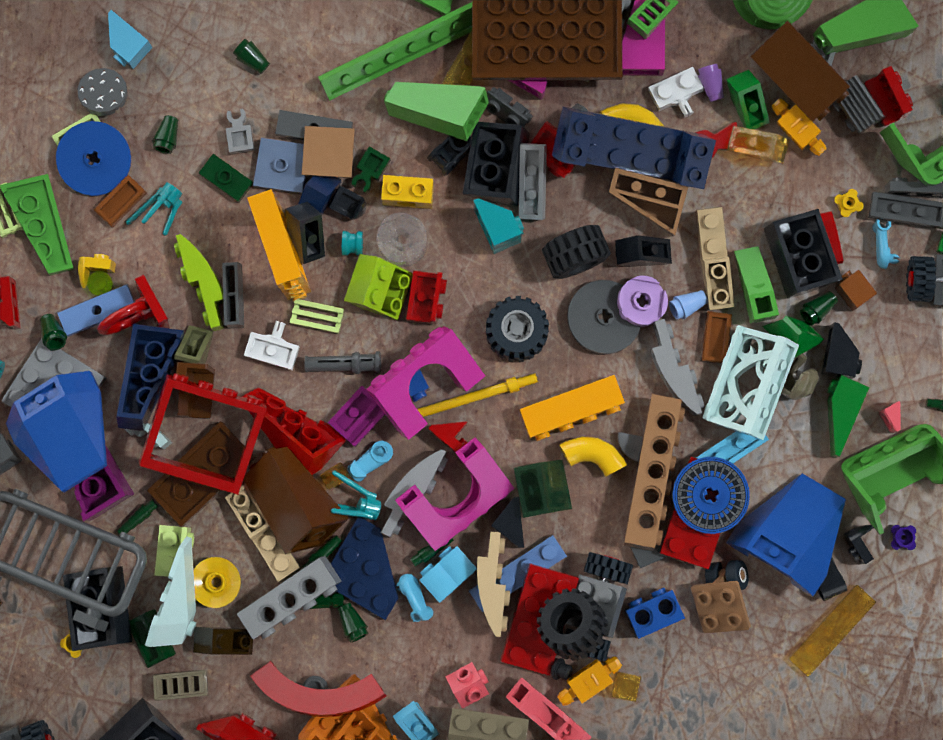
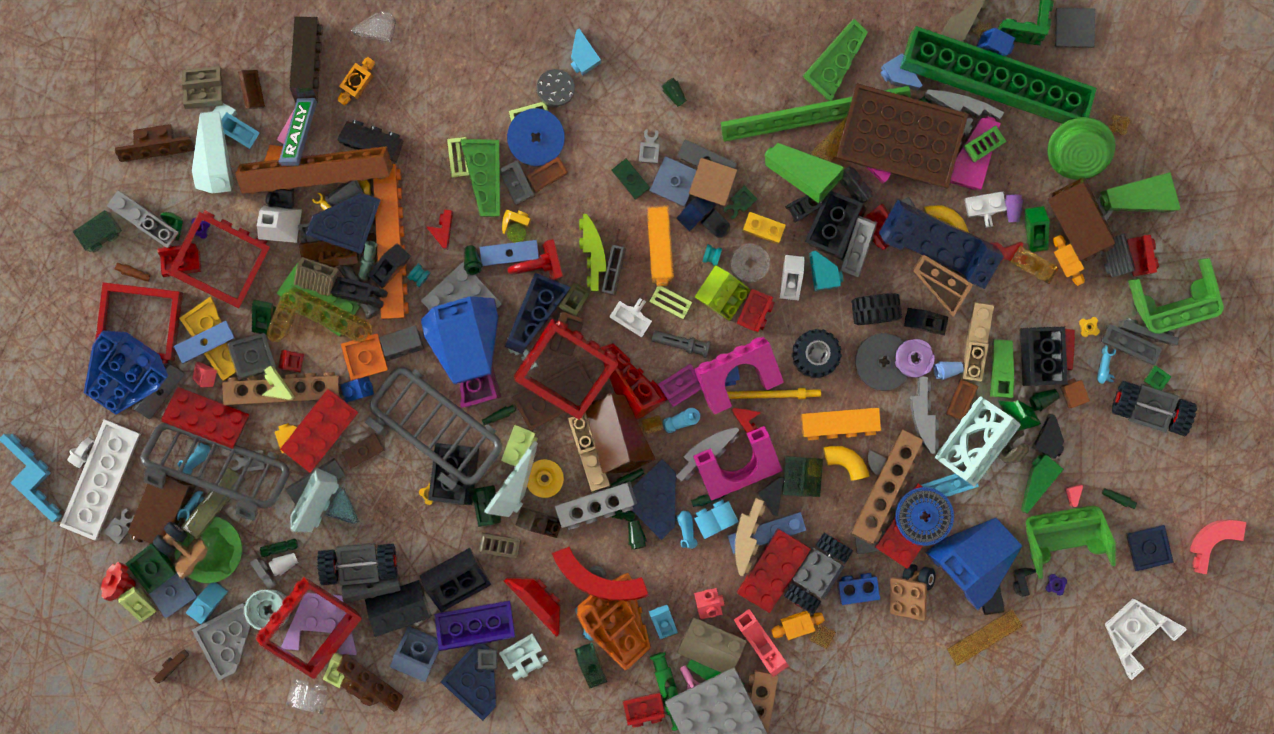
camera: 10 degrees right, 5 degrees up
teal plant [126,182,183,236] -> none
dark green cone [152,115,179,154] -> none
black slope [285,202,325,264] -> none
teal plant [331,470,381,520] -> none
black tyre [537,588,608,661] -> none
black piece [551,658,573,680] -> none
none -> dark grey hinge [500,160,535,205]
none -> white slope [780,255,804,301]

